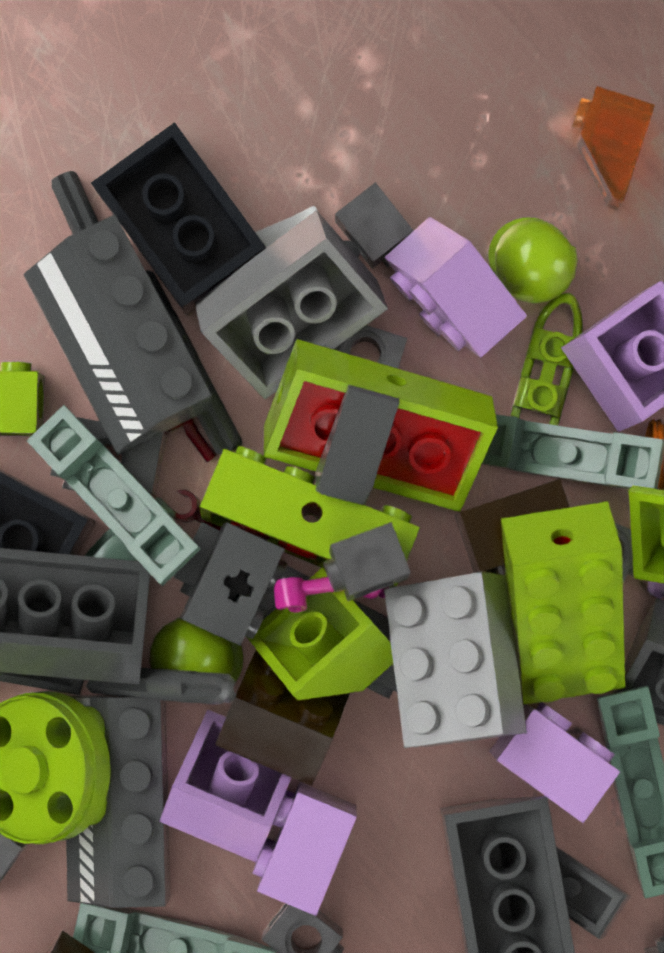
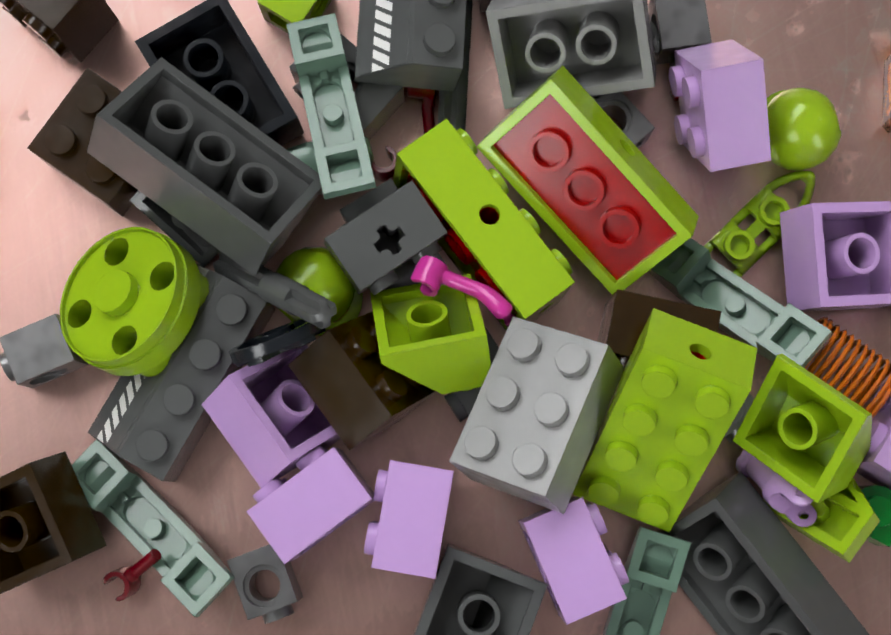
camera: 30 degrees right, 5 degrees down
dark grey slope [315,385,400,505] -> none
flat silver brick [323,522,411,601] -> none
none -> black wheel [229,319,326,367]
none -> lavender brick [364,460,454,579]

